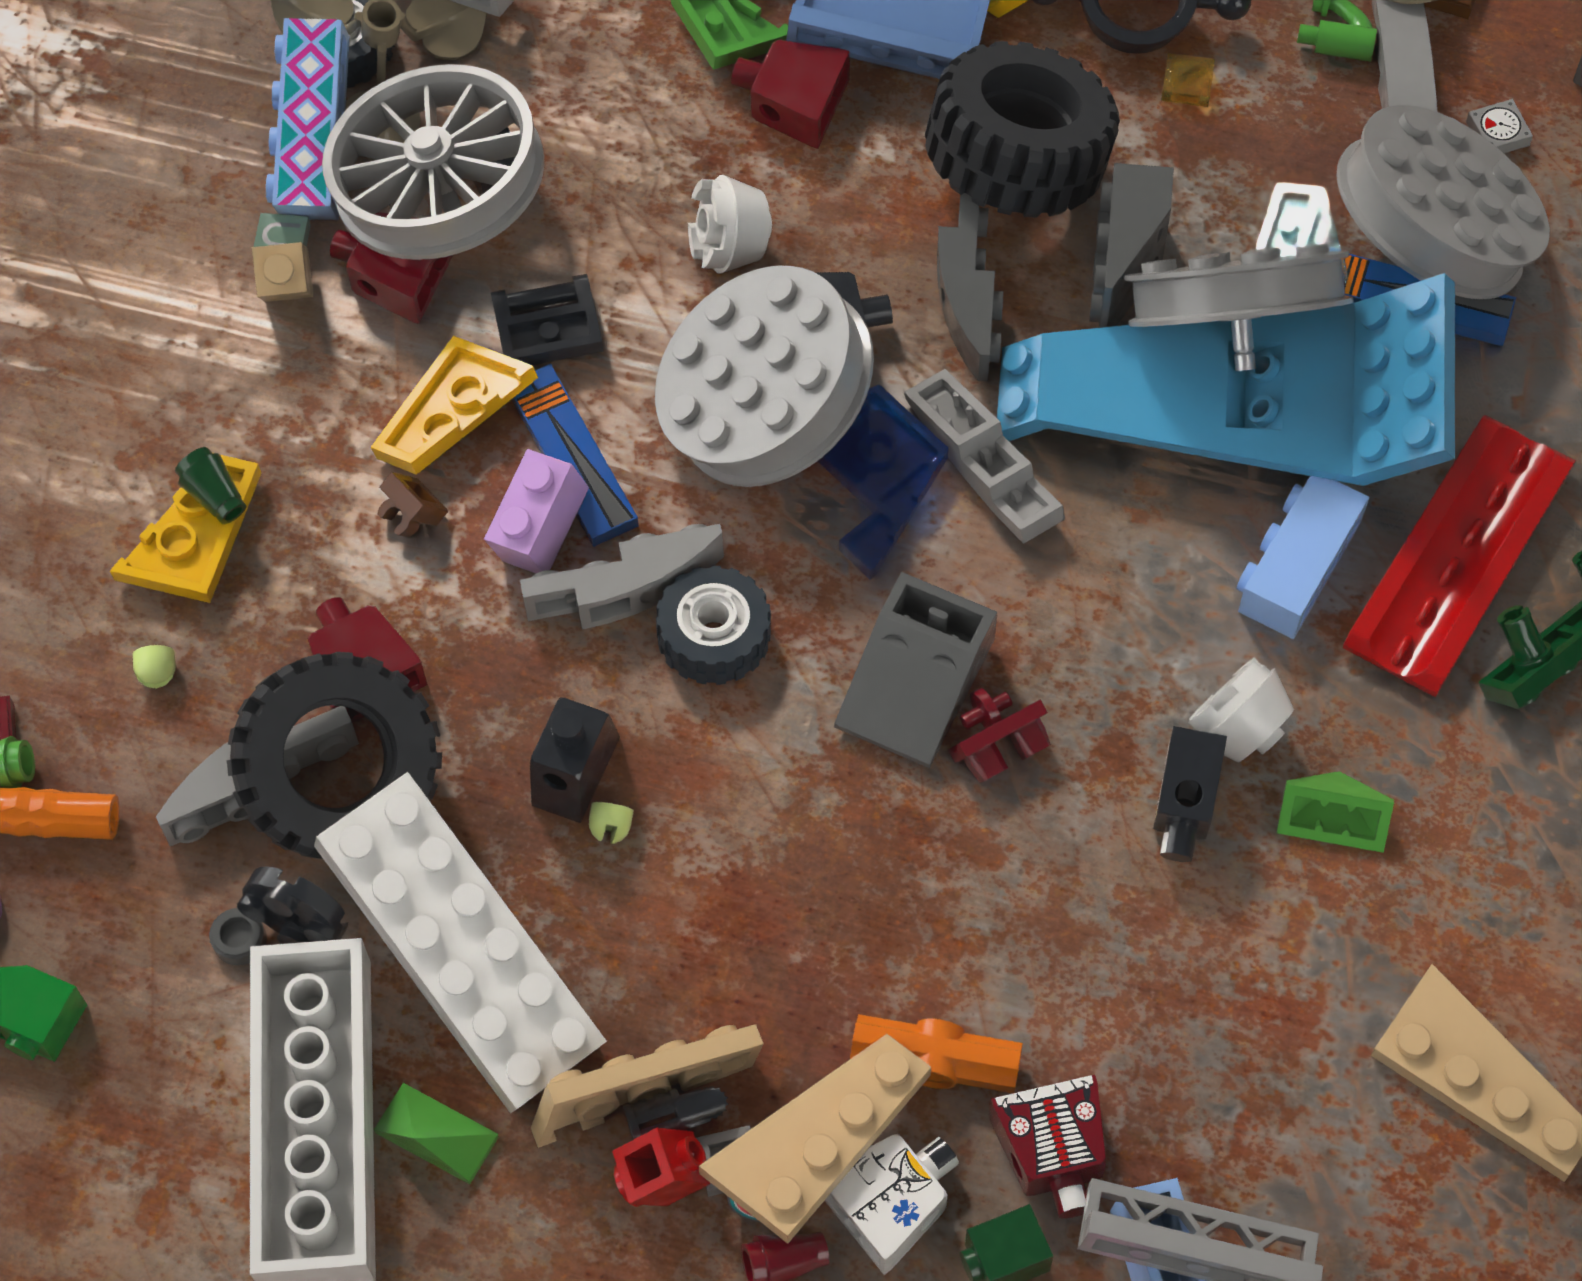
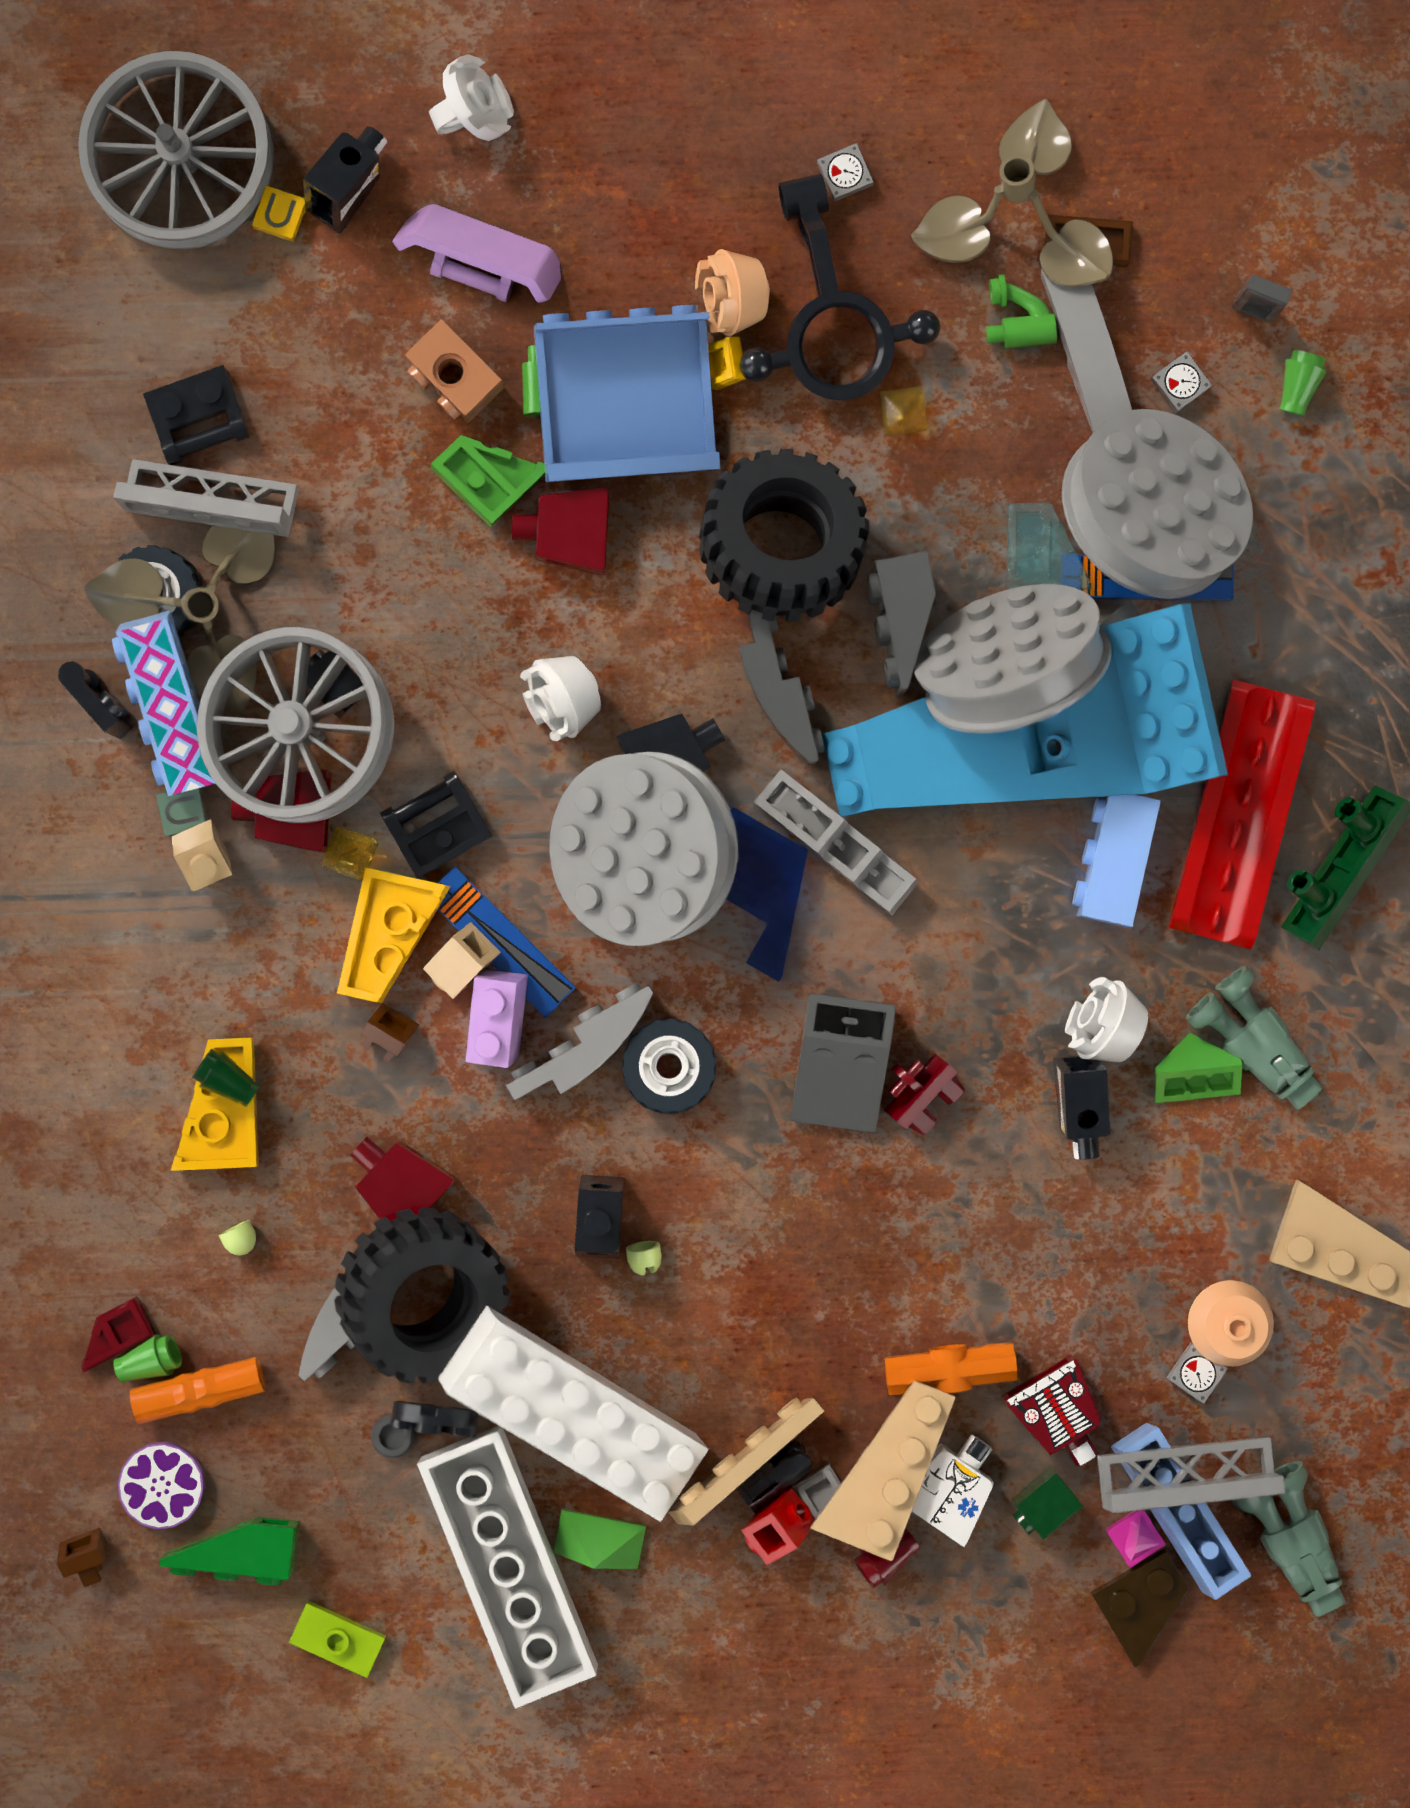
camera: 20 degrees left, 25 degrees up
none -> black plate [58,661,133,739]
none -> lime plate [289,1600,386,1678]
none -> clear yellow tile [321,826,379,882]
none -> tan brick [423,922,501,999]
none -> tile [1166,1342,1228,1404]
none -> sand green piece [1186,966,1323,1110]
none -> light nougat cone [1188,1280,1274,1367]

